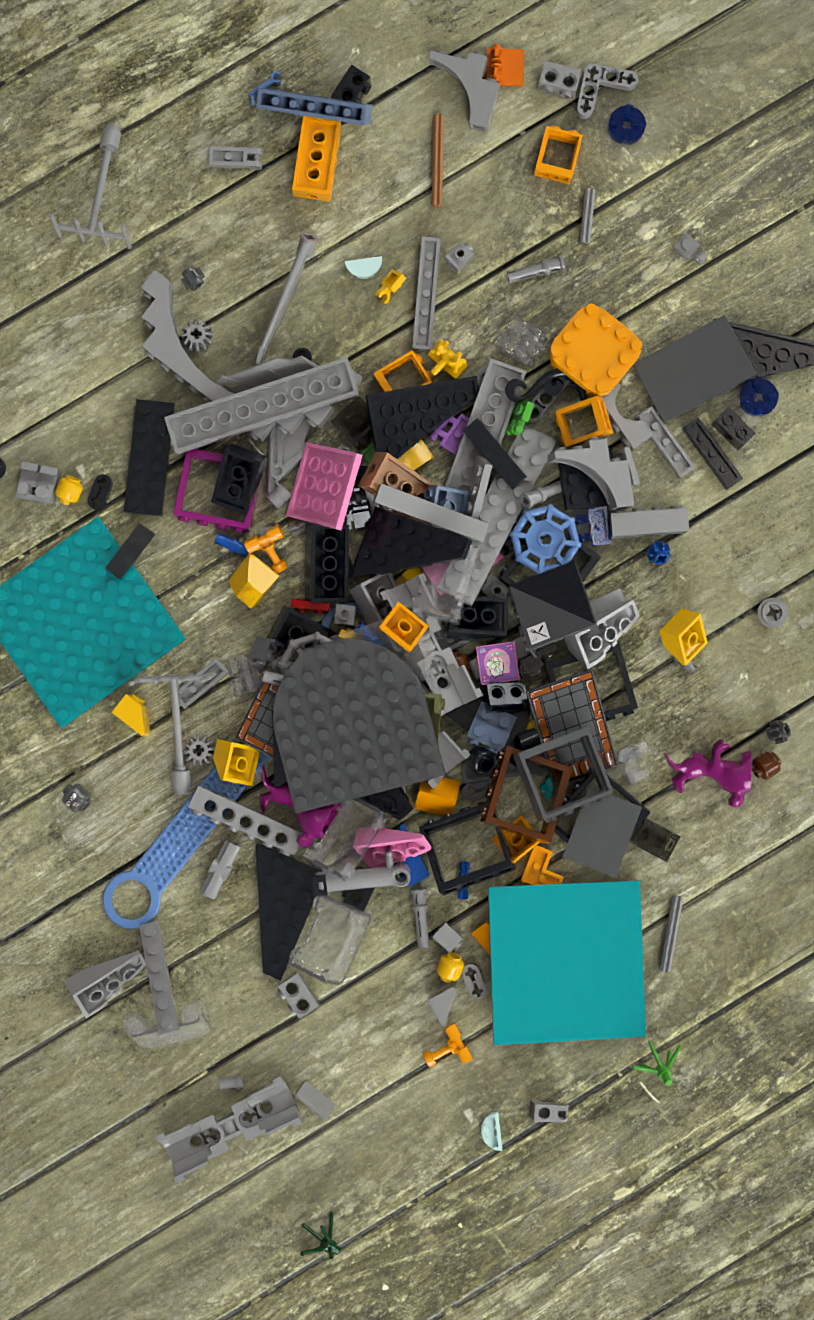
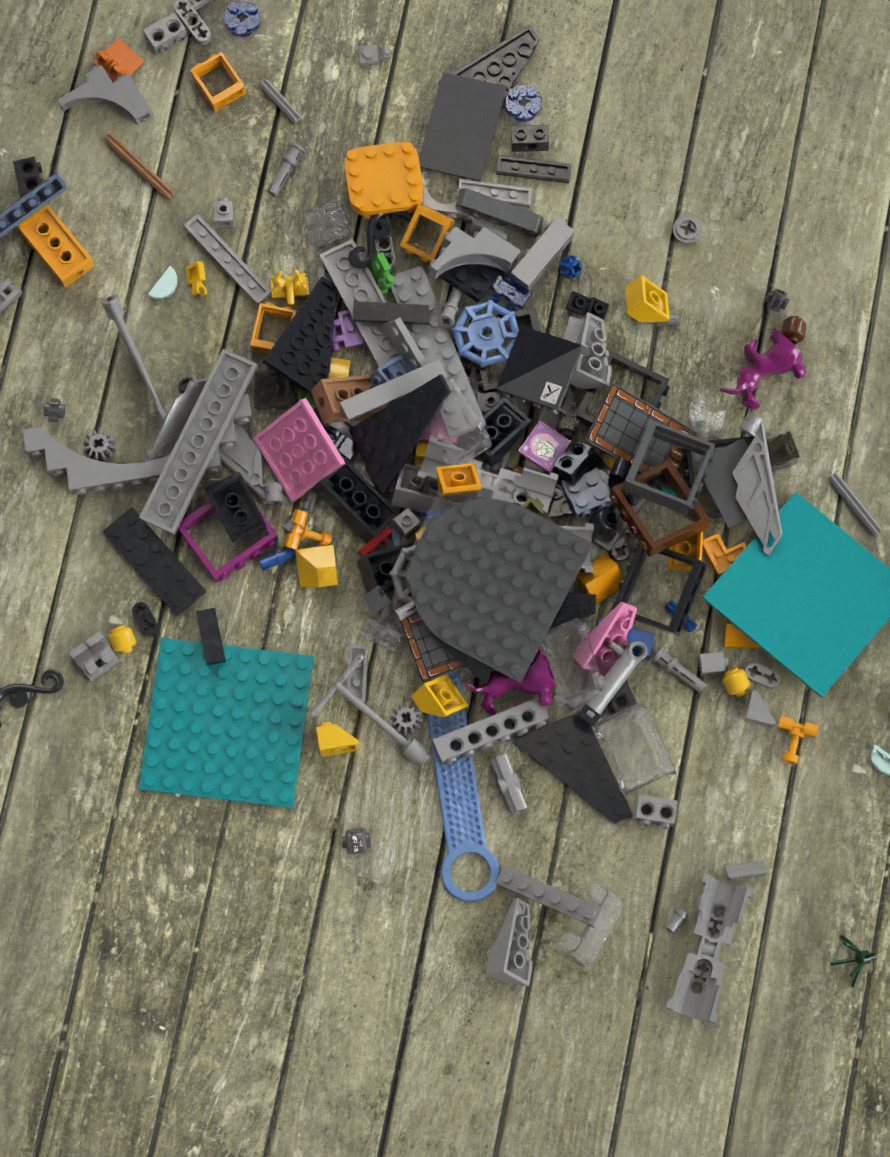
camera: 50 degrees left, 10 degrees down
none -> dark grey beam [455,188,544,237]
none -> black slope [566,291,609,320]
none -> light grey wing [732,411,783,555]

